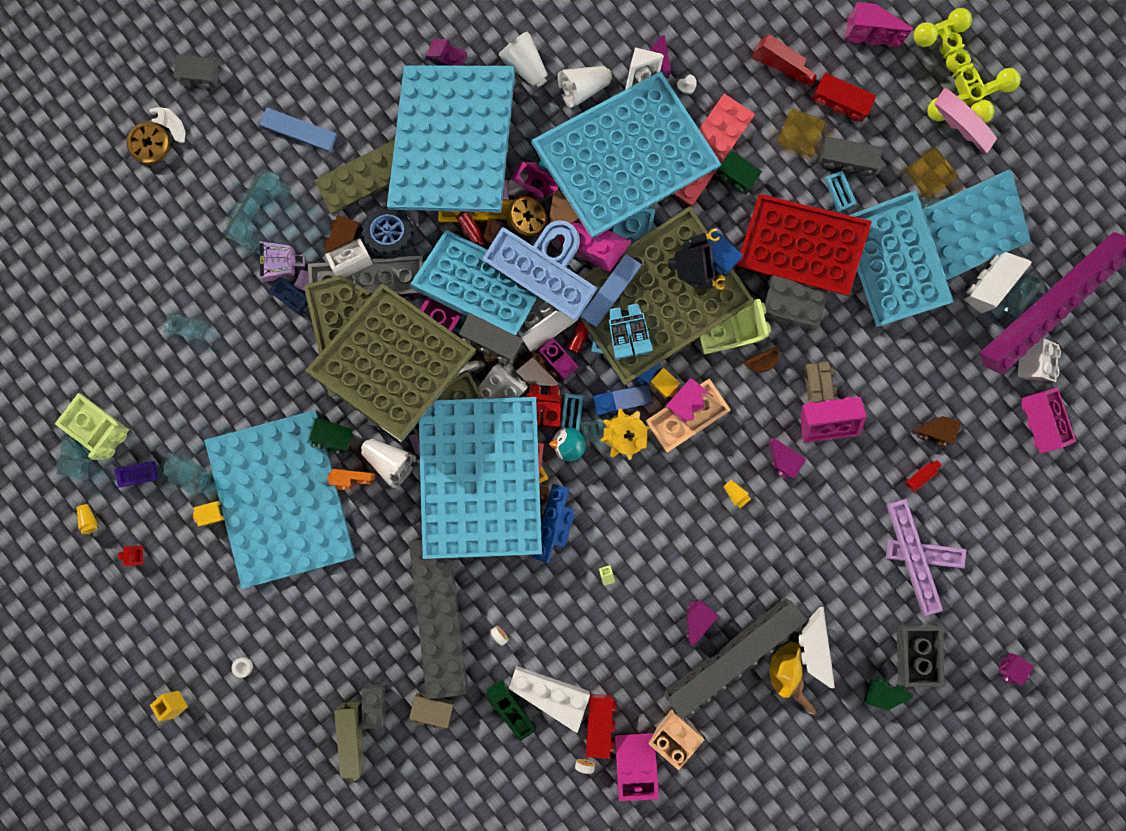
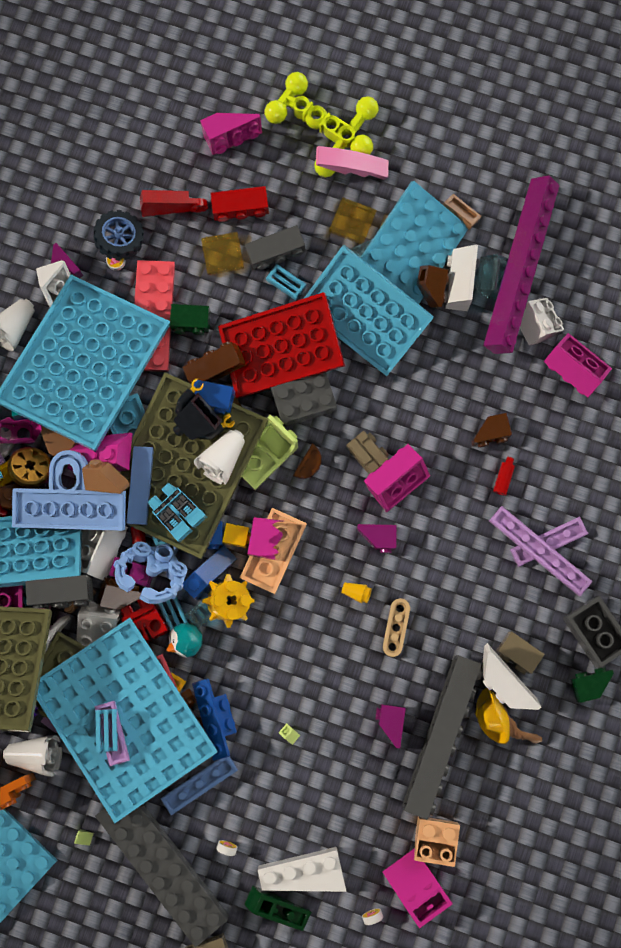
camera: 30 degrees left, 5 degrees down
red brick [586,694,617,759] -> none
white piece [677,75,696,95] -> none
none -> yellowish green piece [74,829,94,846]
none -> medium nougat slope [82,459,130,494]
none -> black wheel [93,210,144,261]
none -> lavender tile [94,701,130,766]
none -> medium azure tile [95,709,118,752]
none -> tile [106,257,126,271]
none -> light blue piece [113,542,188,604]
none -> medium blue tile [160,756,238,815]
none -> reddish brown brick [183,342,246,384]
none -> white cone [194,430,245,485]
none -> tan plate [383,598,410,657]
none -> reddish brown slope [417,265,449,308]
none -> medium nougat tile [442,194,482,230]
none -> dark tan brick [496,631,545,675]

